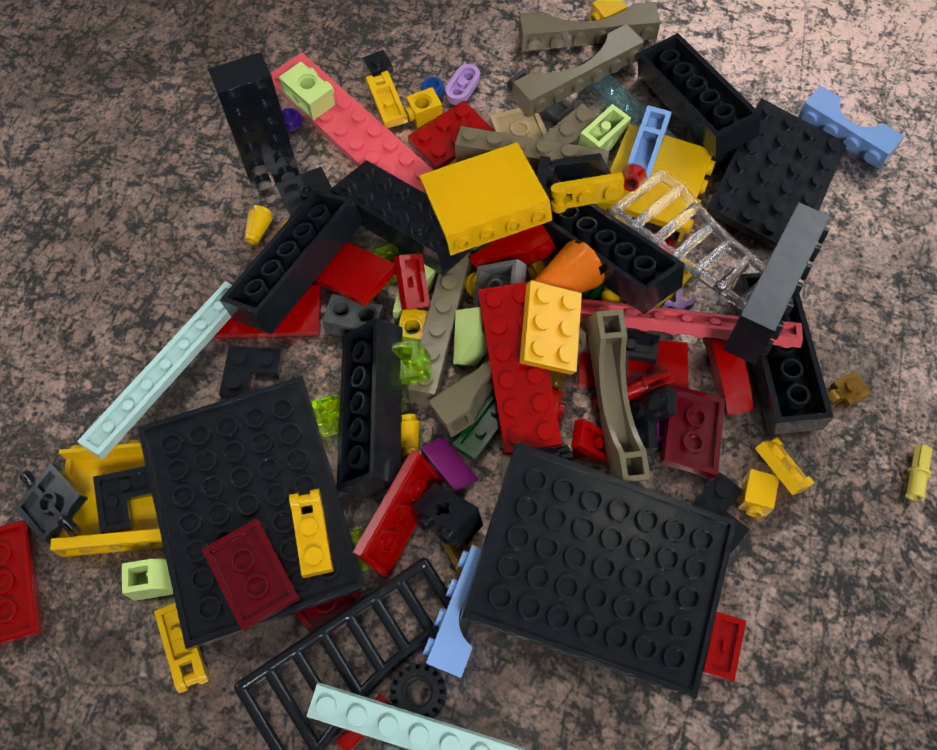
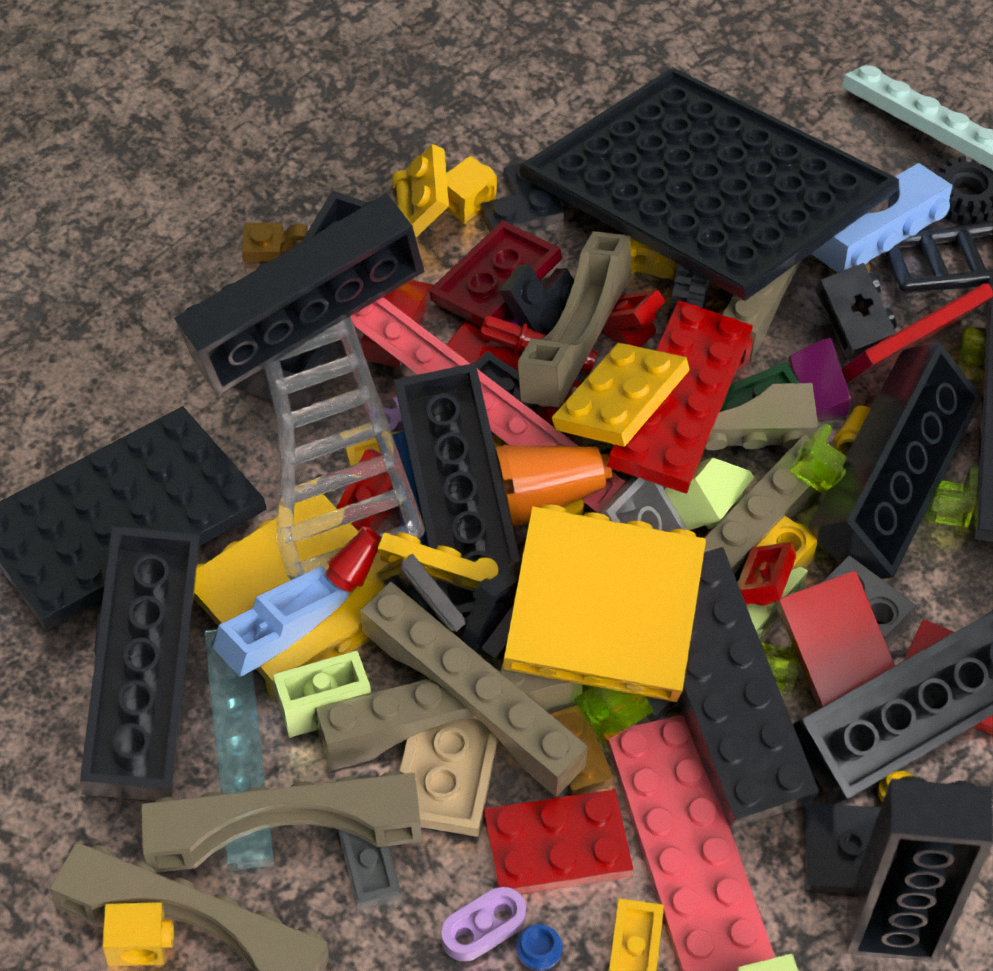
camera: 155 degrees left, 10 degrees down
yellow brick [404,87,443,129] -> none
red plate [703,612,746,683] -> none
light yellow axle [905,444,932,501] -> none

